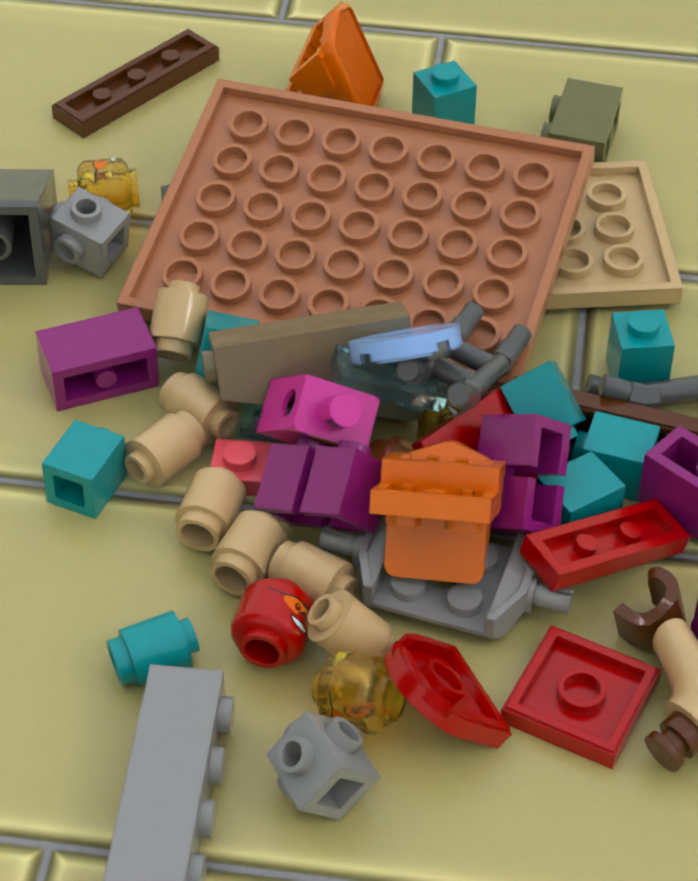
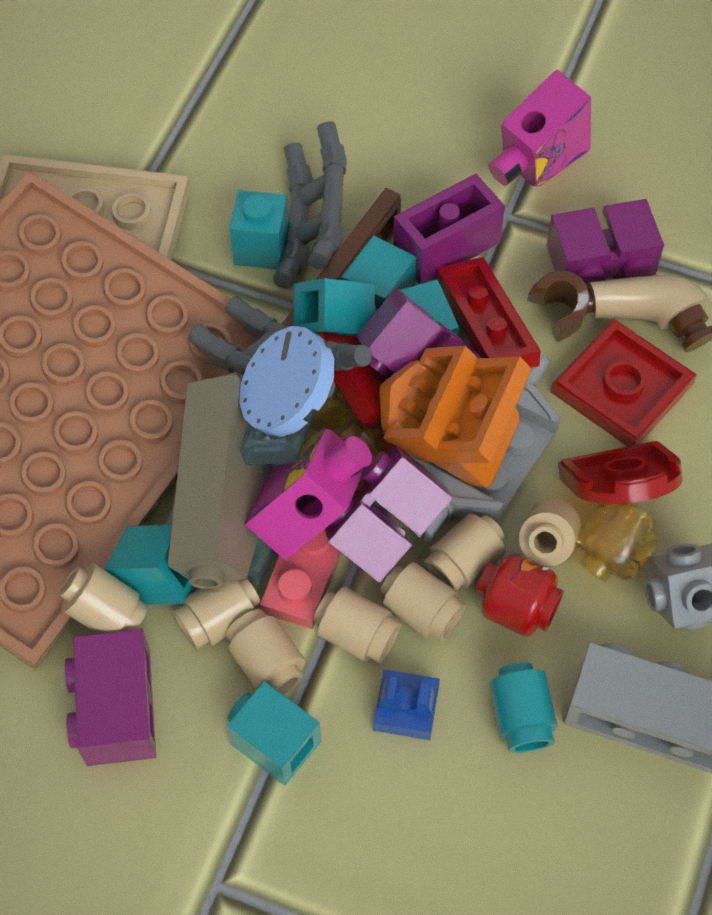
camera: 75 degrees left, 15 degrees up
none -> blue tile [373,669,440,740]

